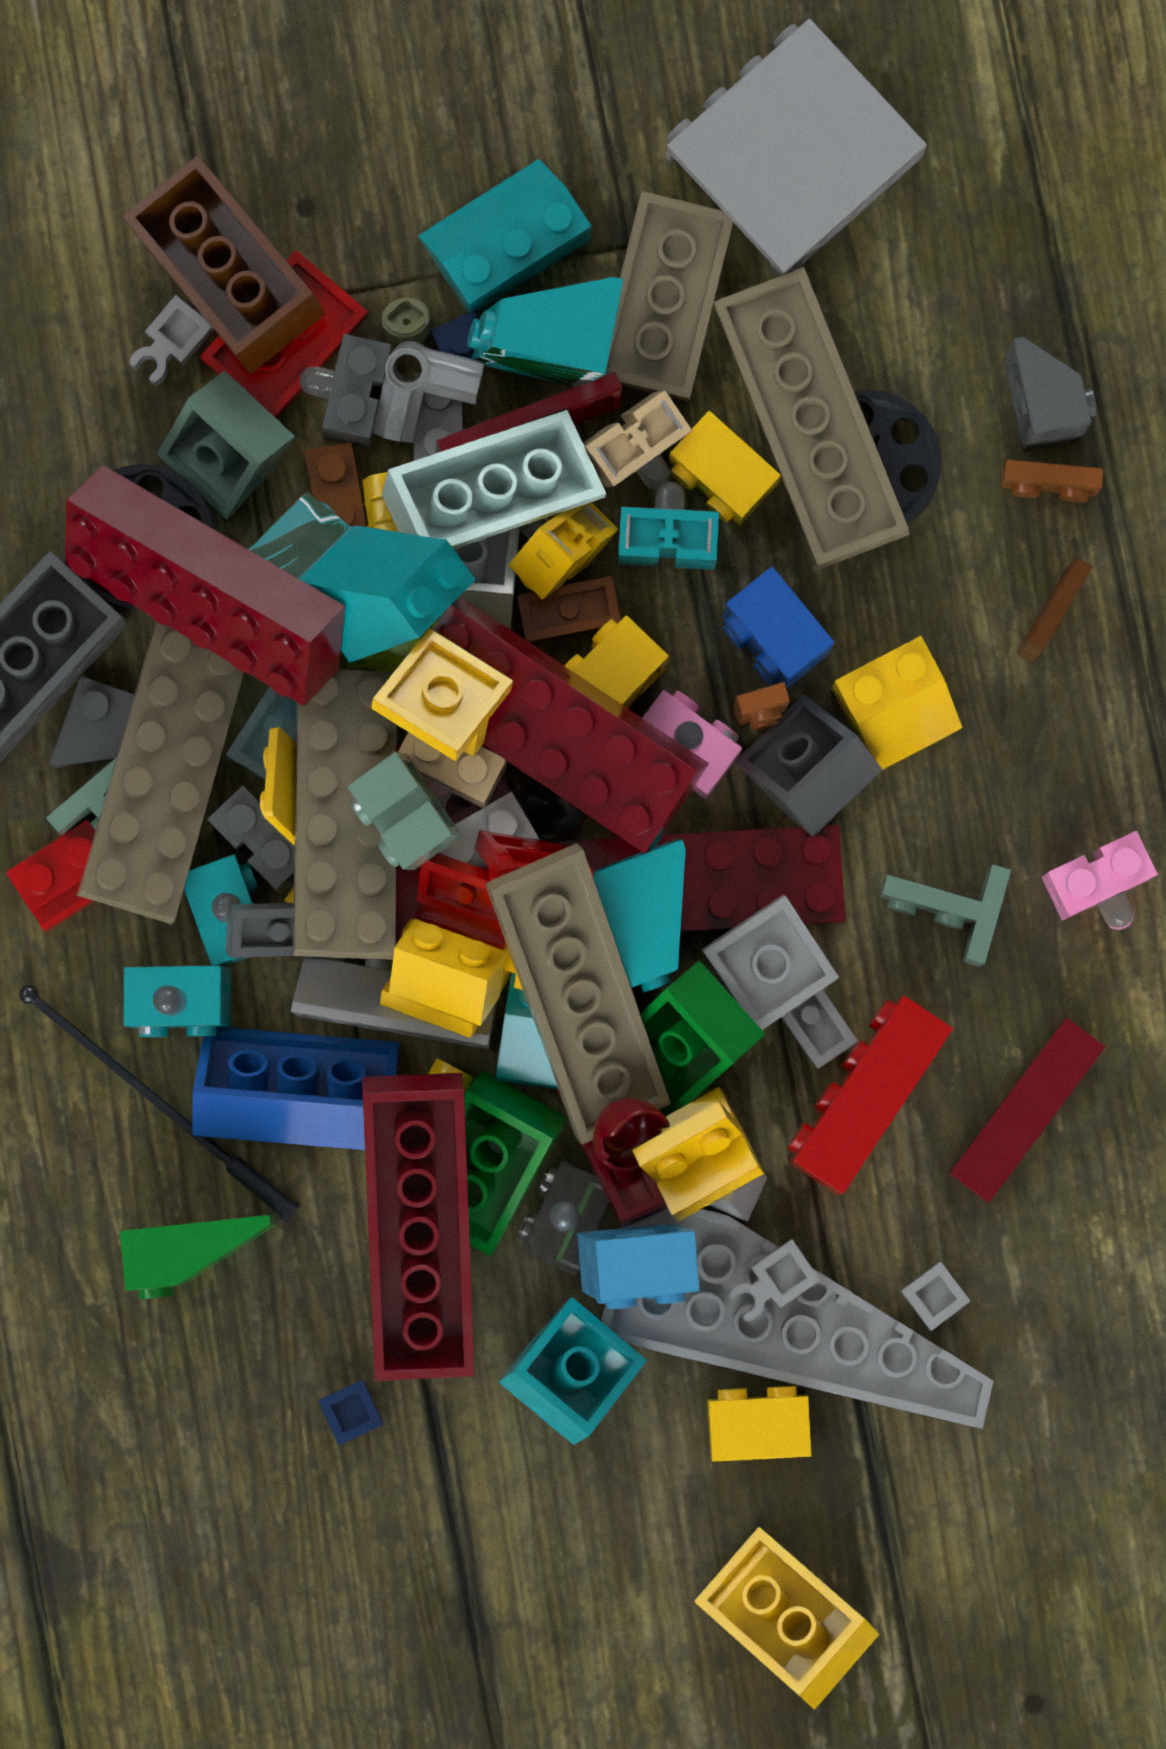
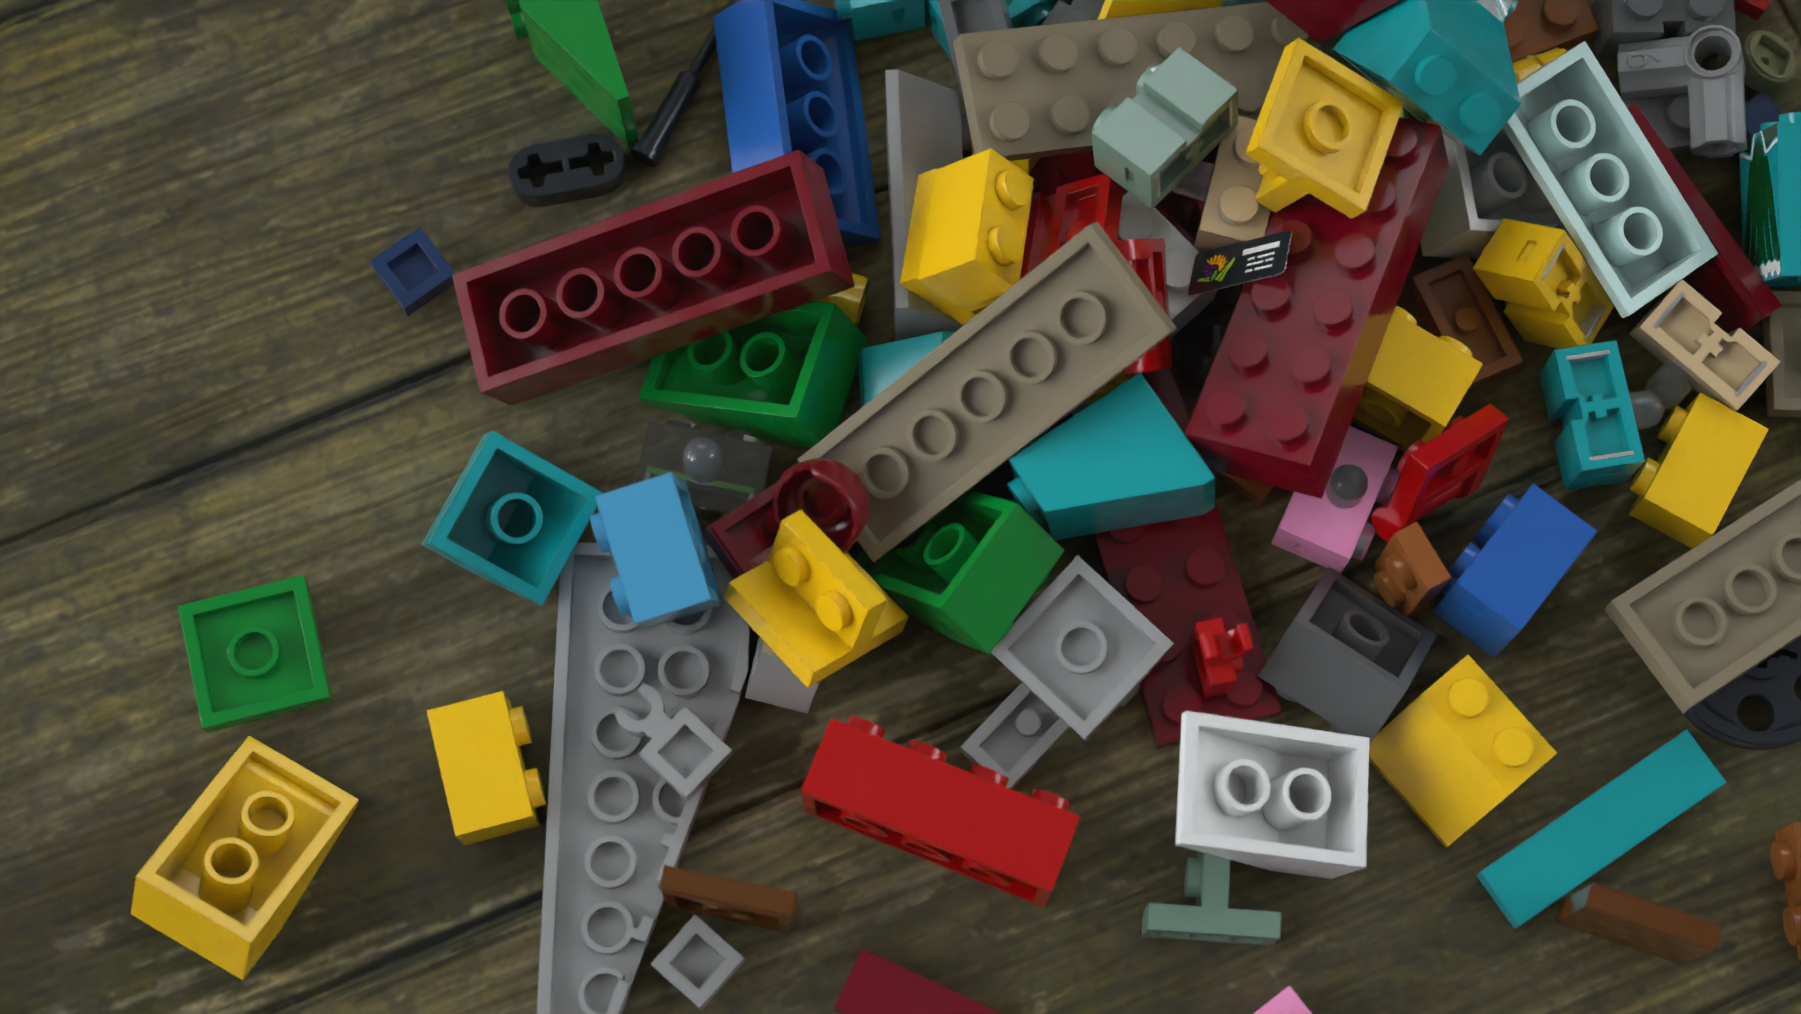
camera: 80 degrees right, 10 degrees down
none -> green plate [178,575,334,733]
none -> black beam [509,134,626,207]
none -> reddish brown tile [659,865,800,934]
none -> white slope [1176,711,1369,879]
none -> black sticker [1188,230,1292,296]
none -> red plate [1189,617,1255,698]
none -> red plate [1371,404,1509,542]
none -> teal tile [1476,729,1726,929]

